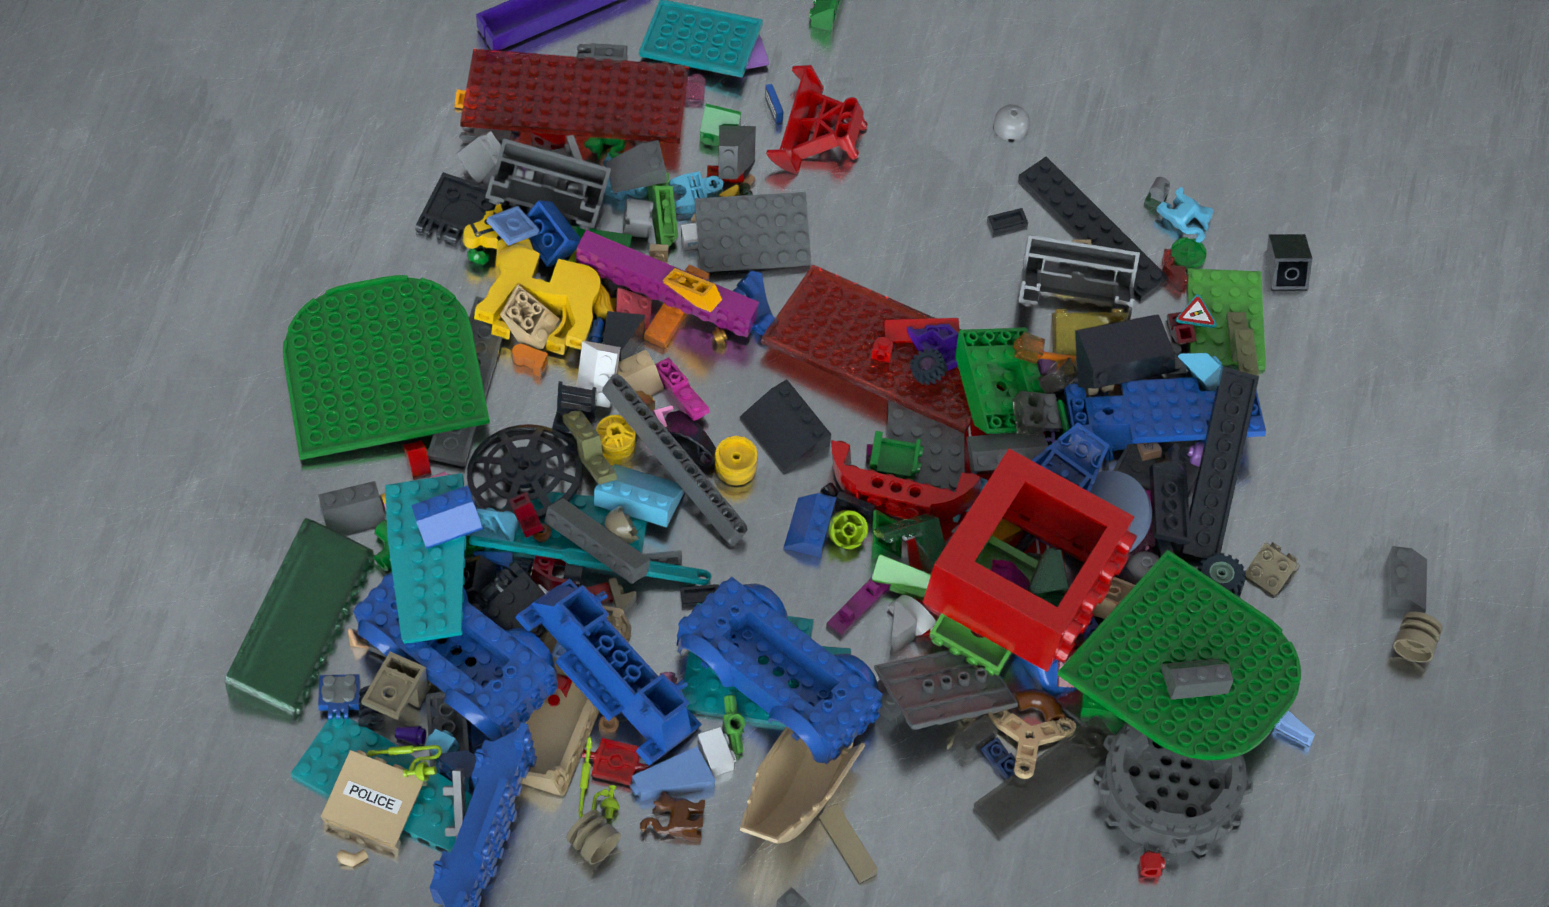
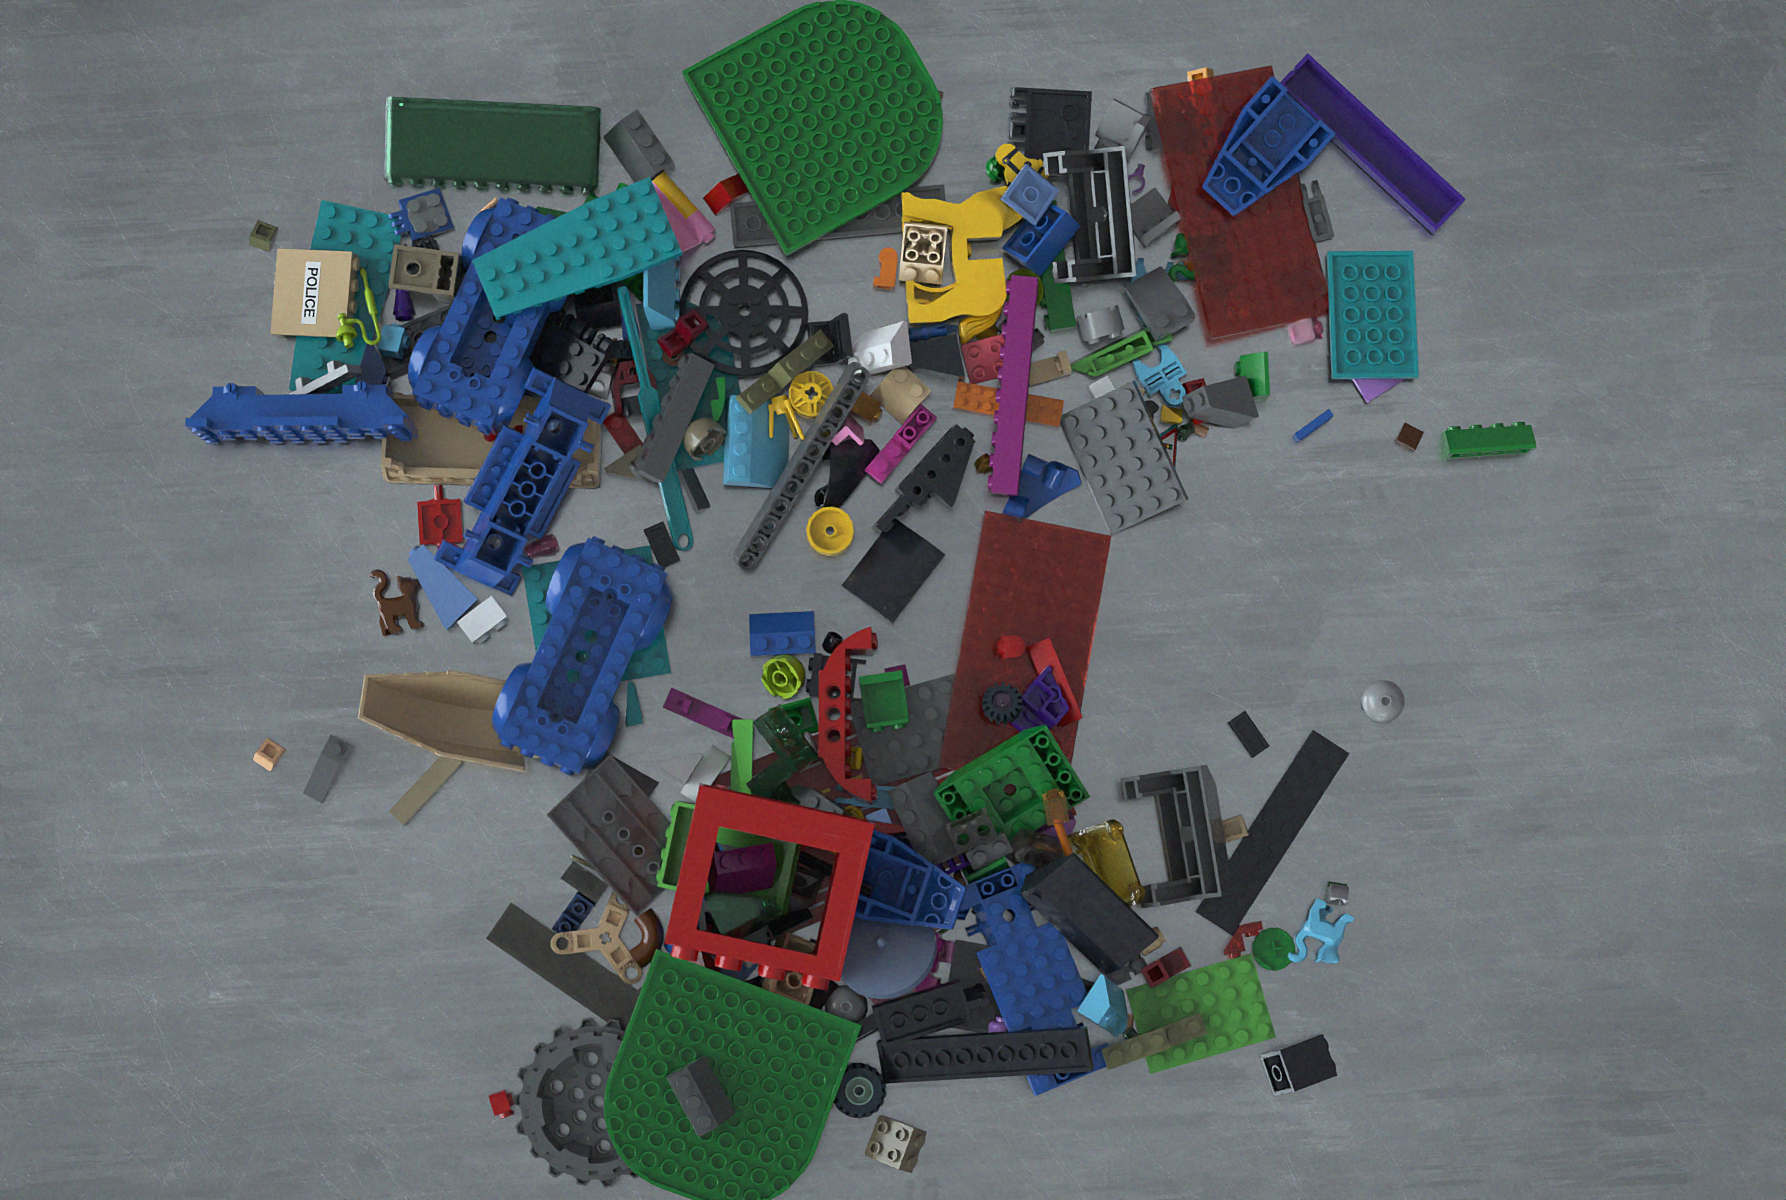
camera: 75 degrees right, 25 degrees up
tan arm [337,849,369,867] -> none
slope [411,485,483,549] -> none
dark tan wheel [566,809,621,865] -> none
lime piece [578,736,620,819] -> none
light orange slope [663,268,722,312] -> none
bright green axle [722,695,745,754] -> none
red piece [766,65,868,174] -> none
piece [1176,294,1217,328] -> none
none -> olive slope [249,220,278,252]
none -> green slope [711,377,726,424]
none -> yellow plant [768,395,805,440]
none -> black wedge [872,424,976,533]
none -> blue wedge [1202,76,1336,216]
none -> reddish brown slope [1395,422,1424,451]

